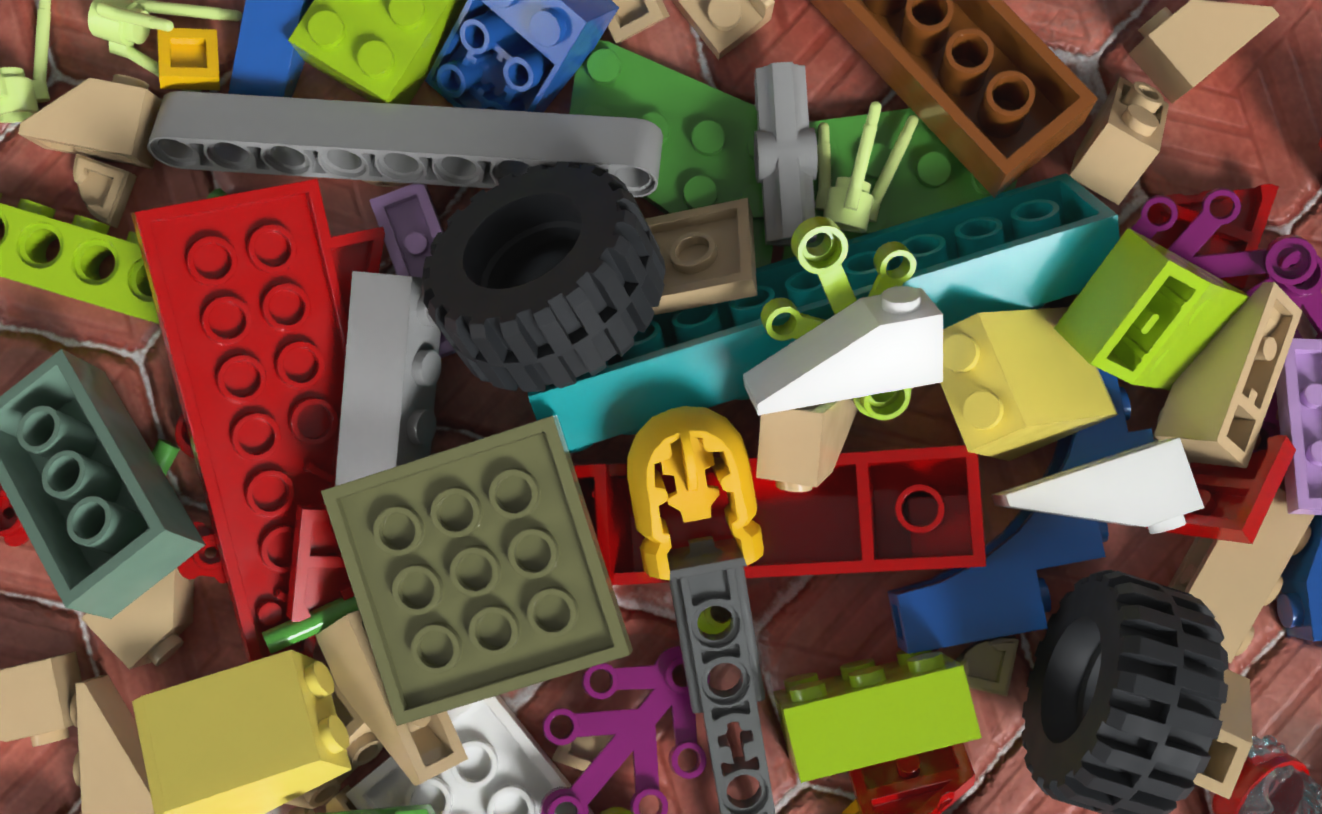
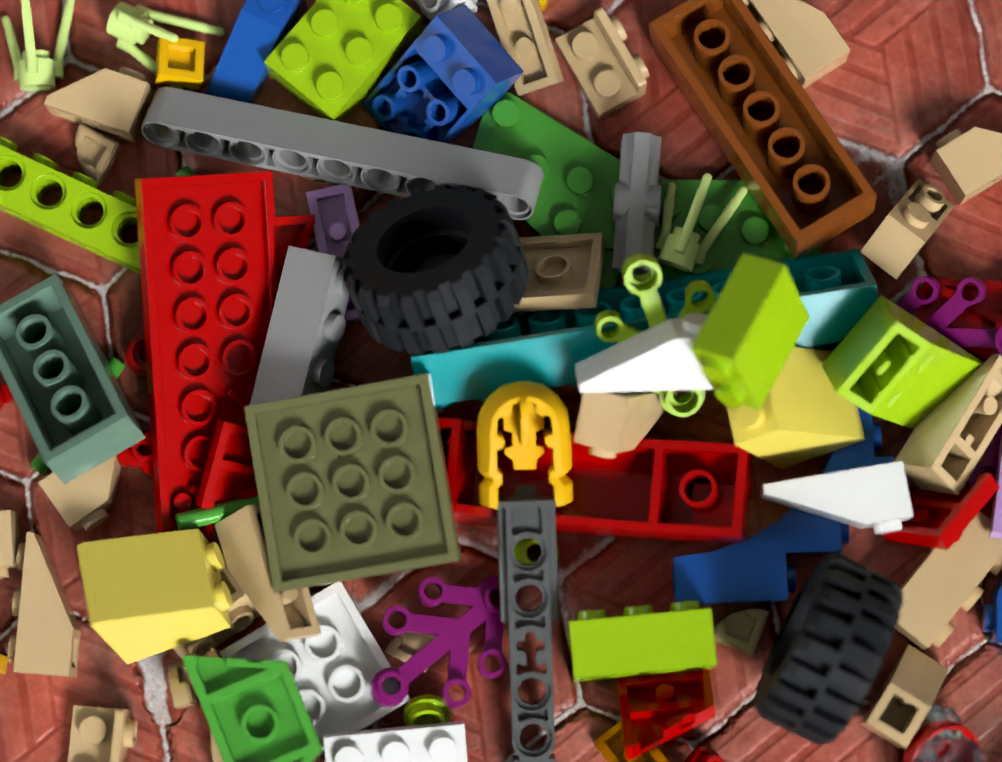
camera: 15 degrees right, 5 degrees down
none -> lime brick [691,253,810,411]

